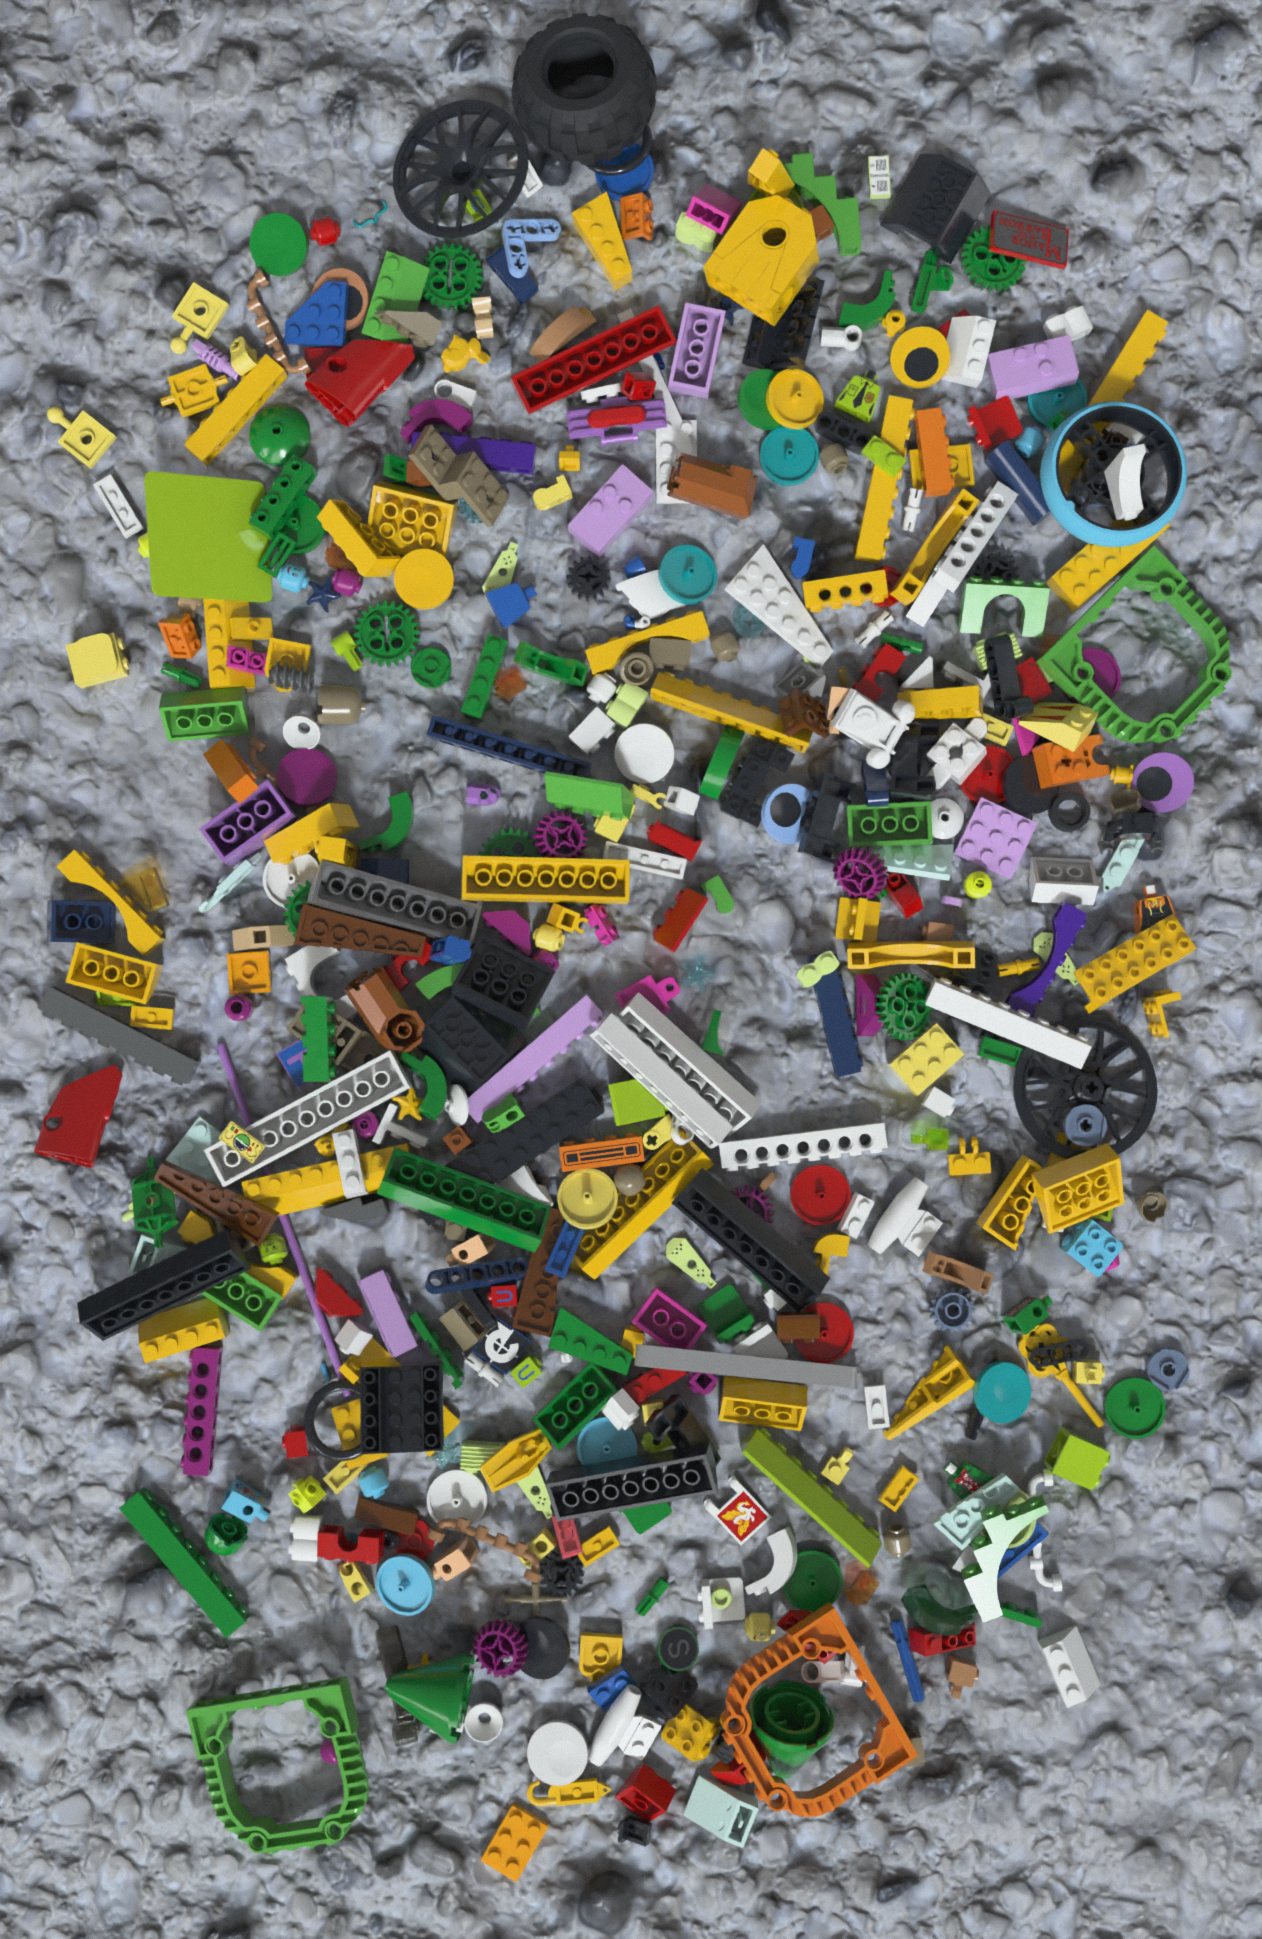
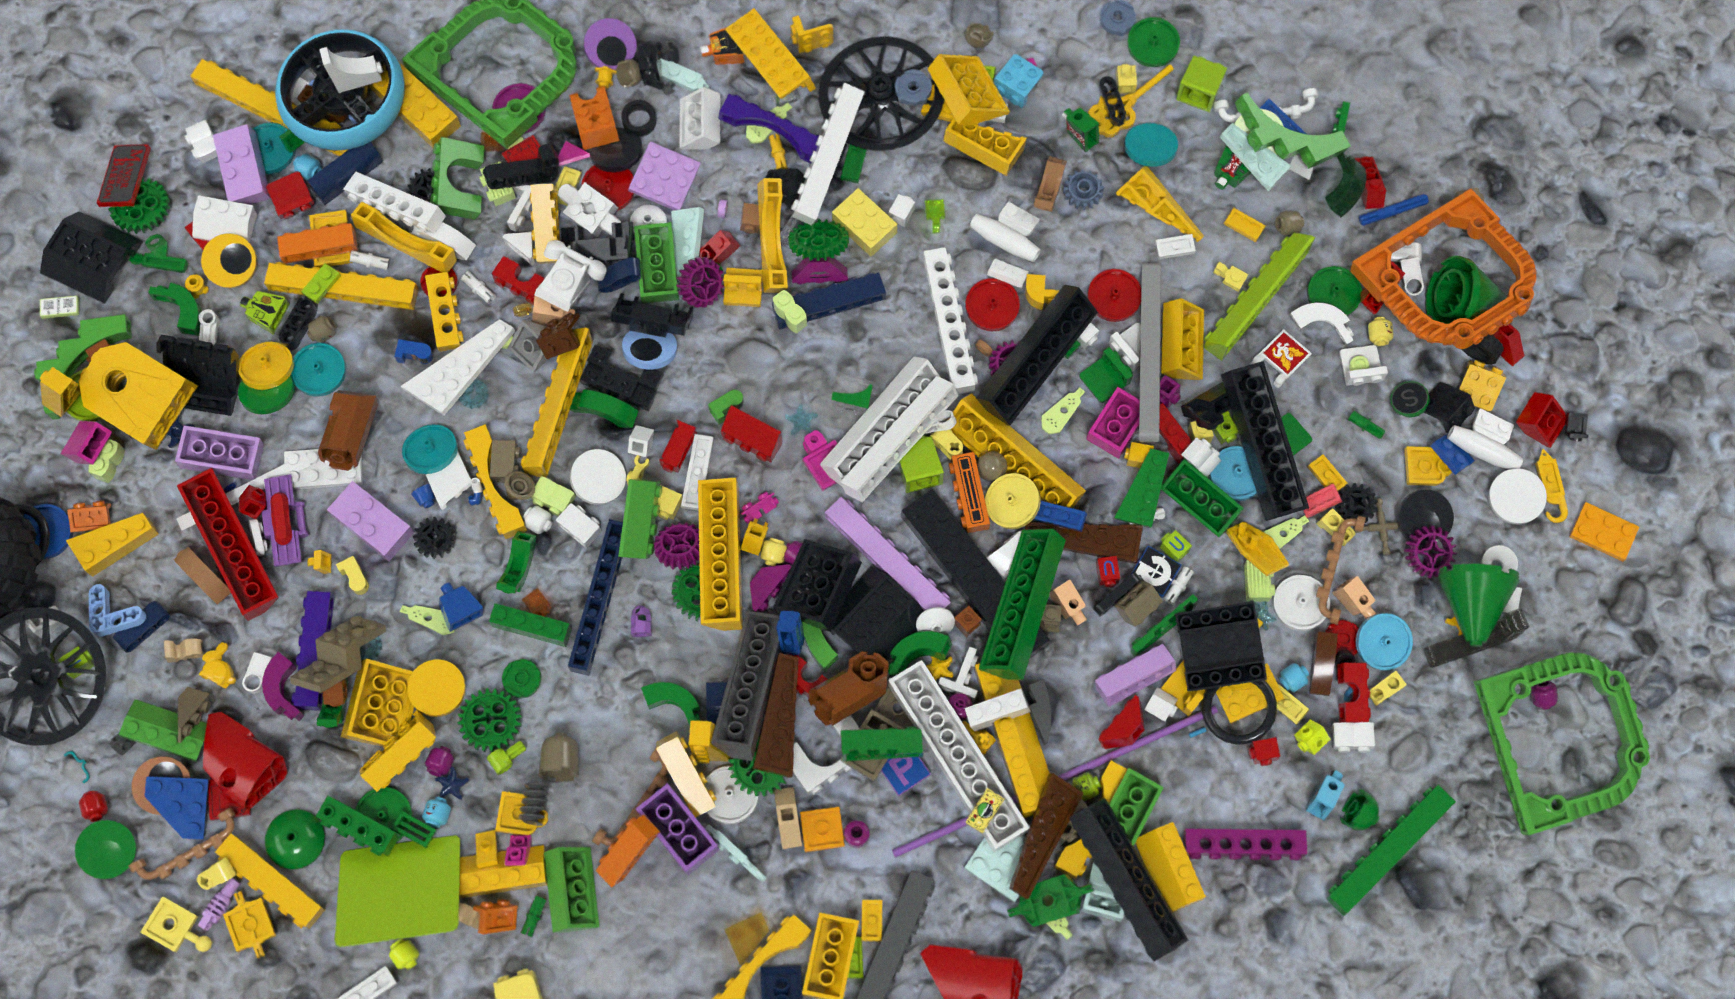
camera: 95 degrees left, 15 degrees down
magenta piece [276,748,337,807] -> none
white piece [283,714,321,749] -> none
clear orange bracket [325,543,355,570] -> none
green gear [421,243,484,312] -> none
dark blue beam [425,1257,528,1294] -> none
bright green leg [482,1093,525,1133] -> none
light aqua slope [683,1775,759,1848] -> none
dark tan head [710,630,740,663] -> none
reddish brown slope [776,1311,820,1343] -> none
clear orange bracket [844,1570,880,1605] -> none
green pin [880,632,923,655] -> none
medium nougat brick [945,1654,979,1699] -> none
yellow hinge [947,1136,991,1175] -> none
neon yellow head [963,871,992,899] -> none
black axle [965,1405,984,1440] -> none
light yellow slope [1018,702,1098,752] -> none
white slope [1037,1625,1101,1708] -> none

